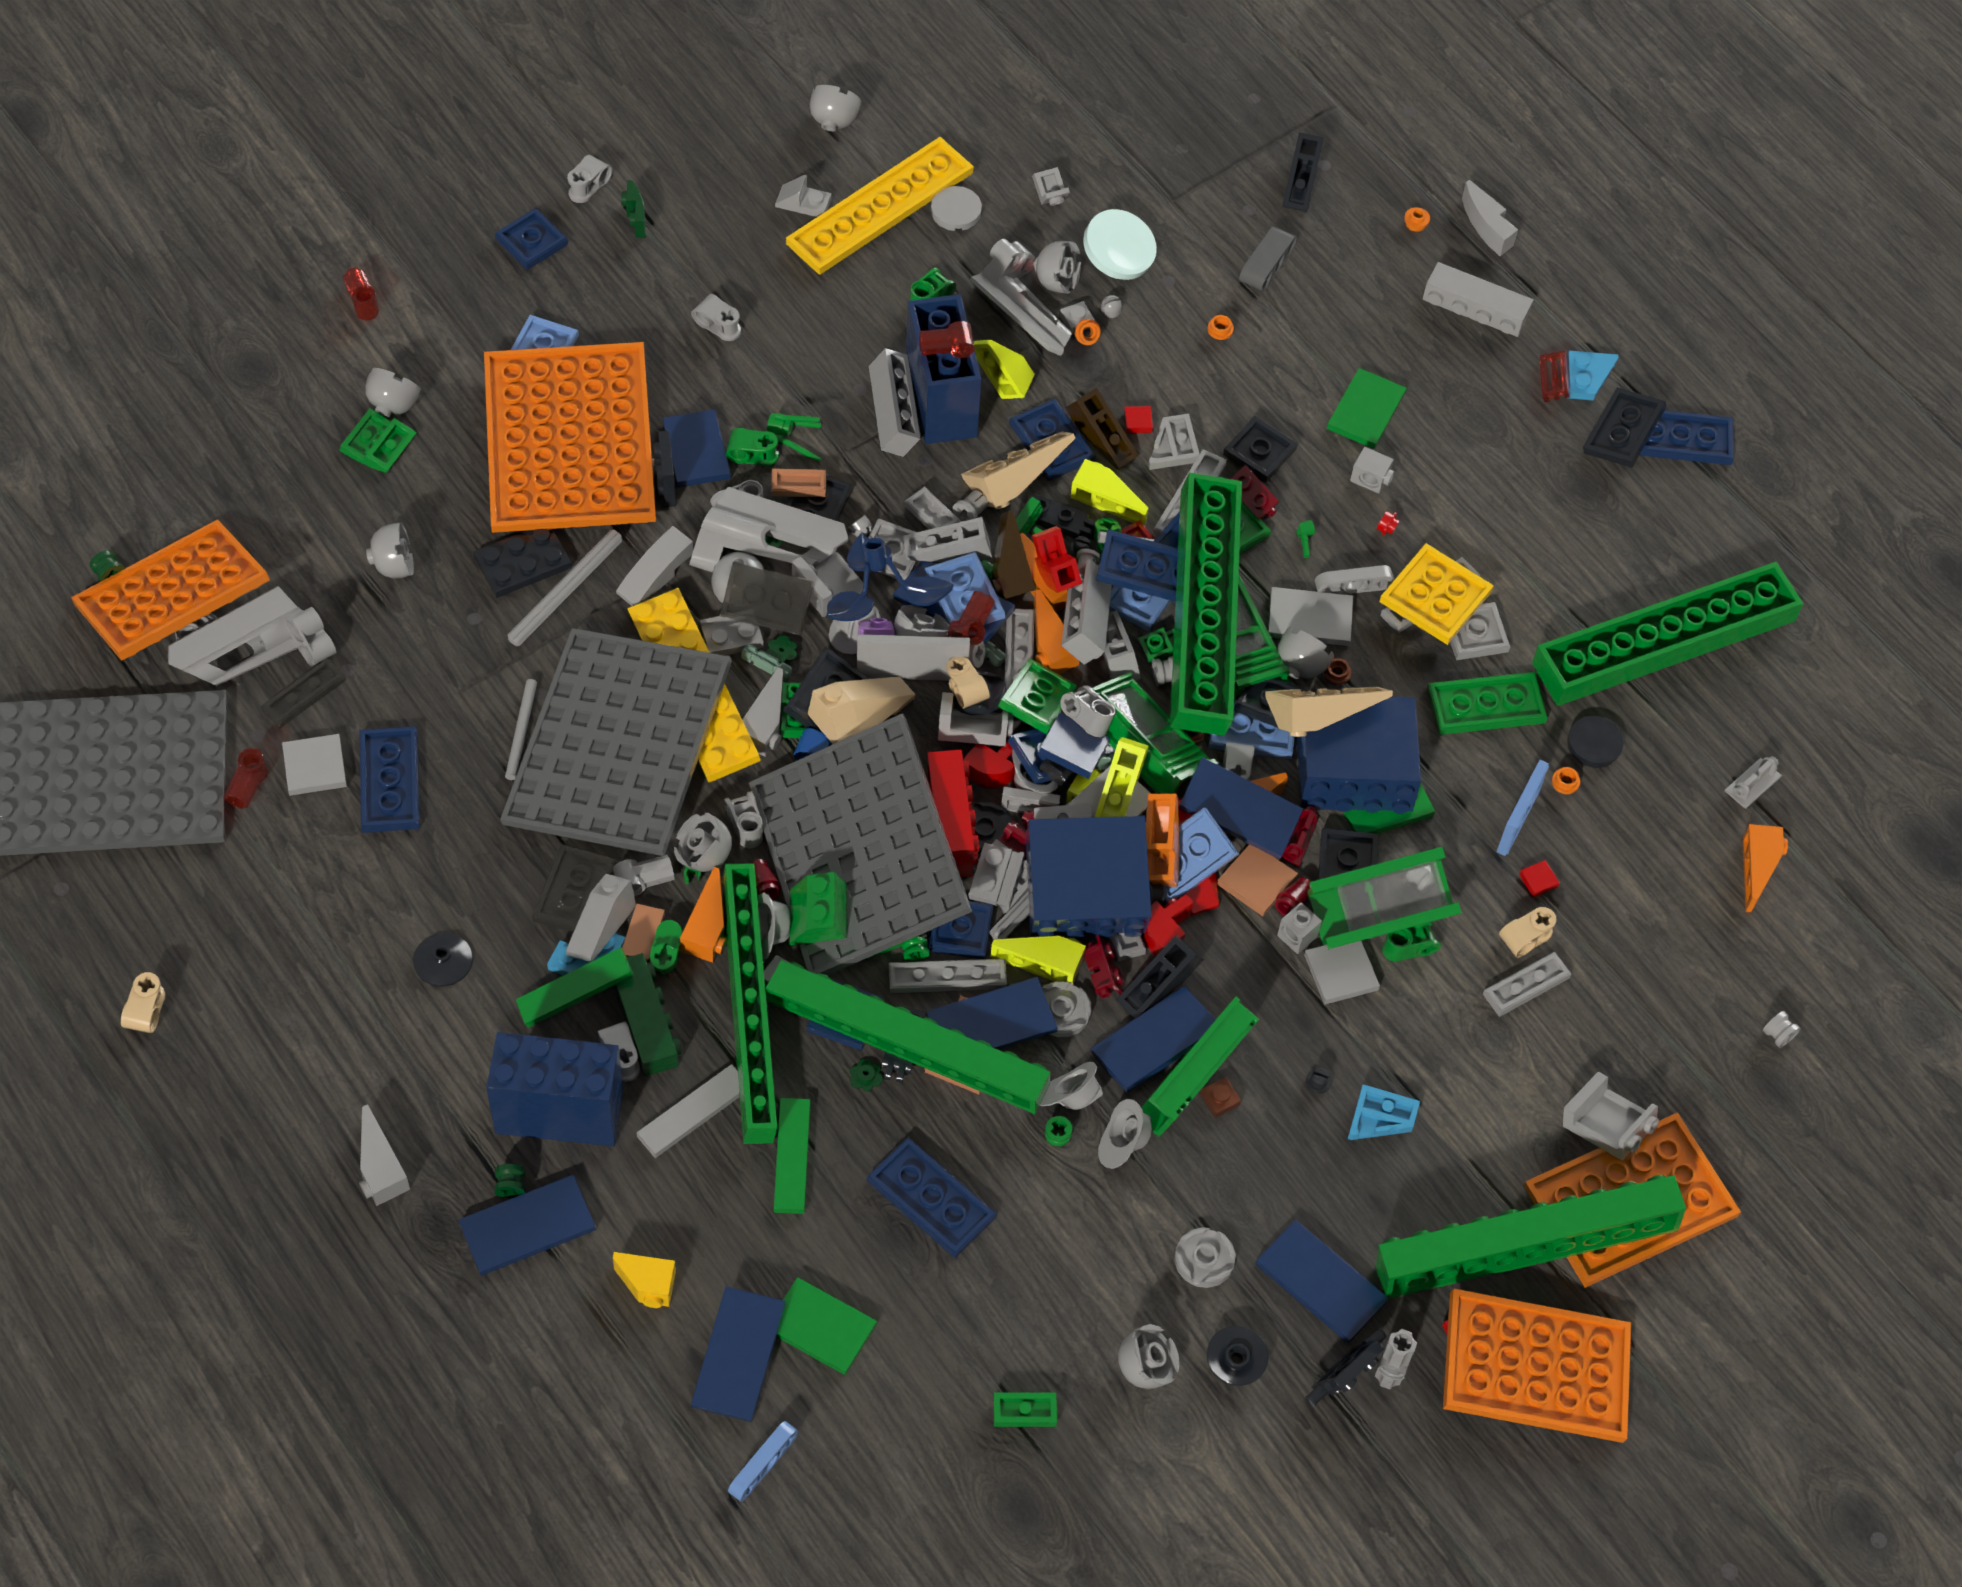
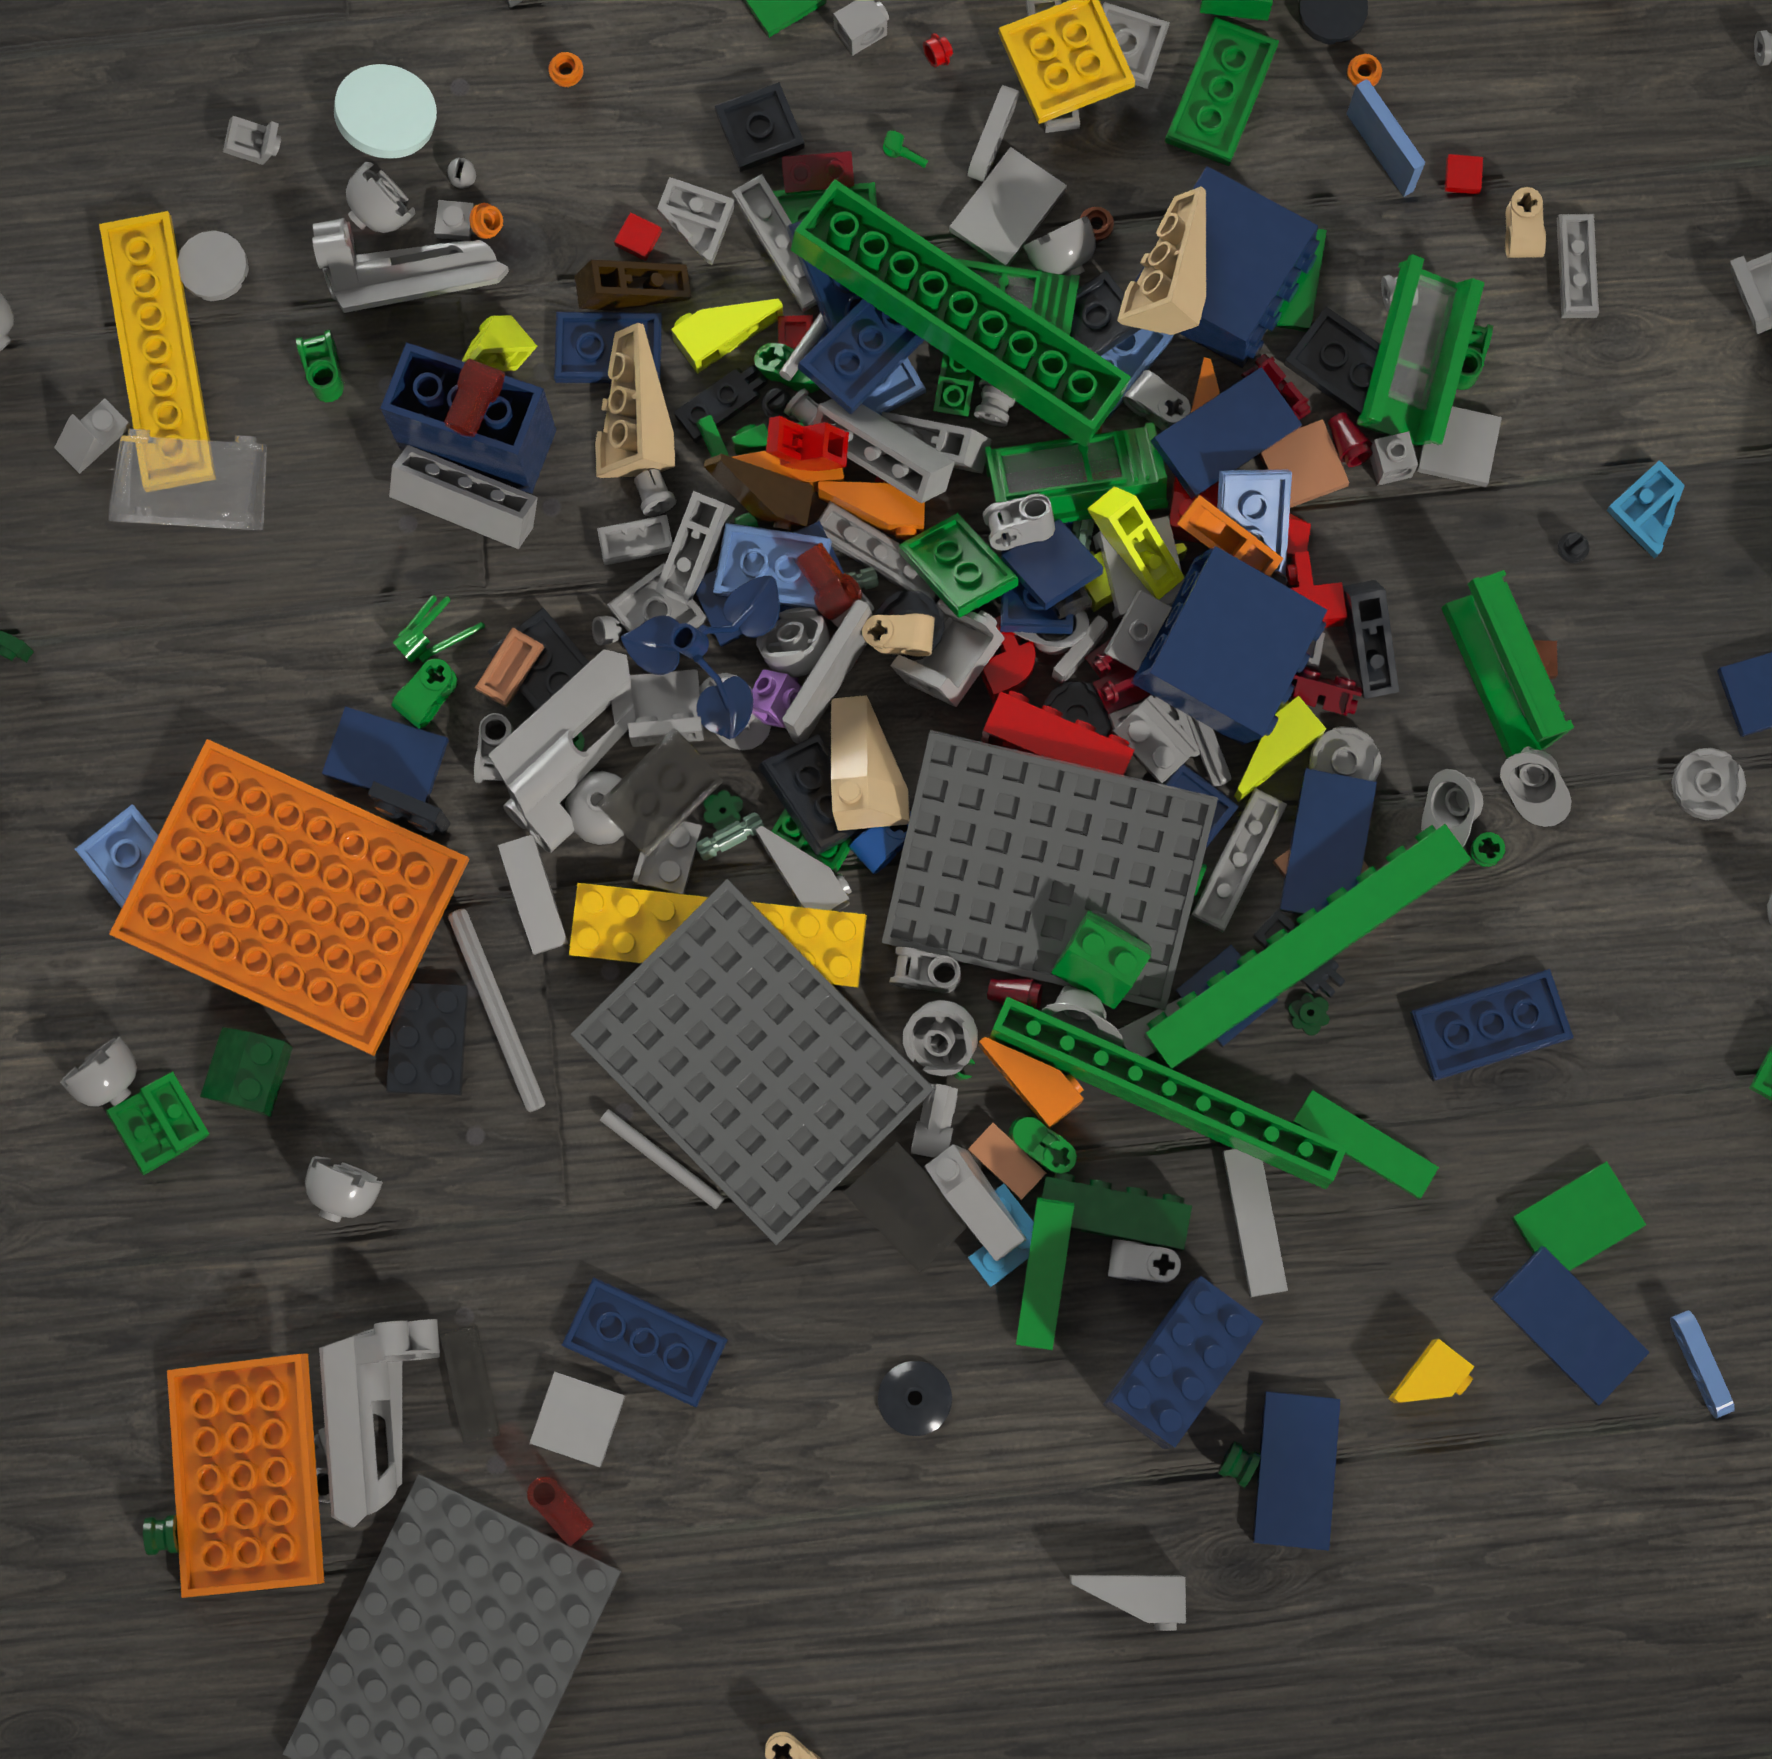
camera: 55 degrees left, 20 degrees up
light grey piece [691,294,741,341] -> none
dark blue tile [1091,986,1216,1093] -> none
none -> clear windscreen [109,429,267,530]
none -> dark green slope [200,1027,293,1117]

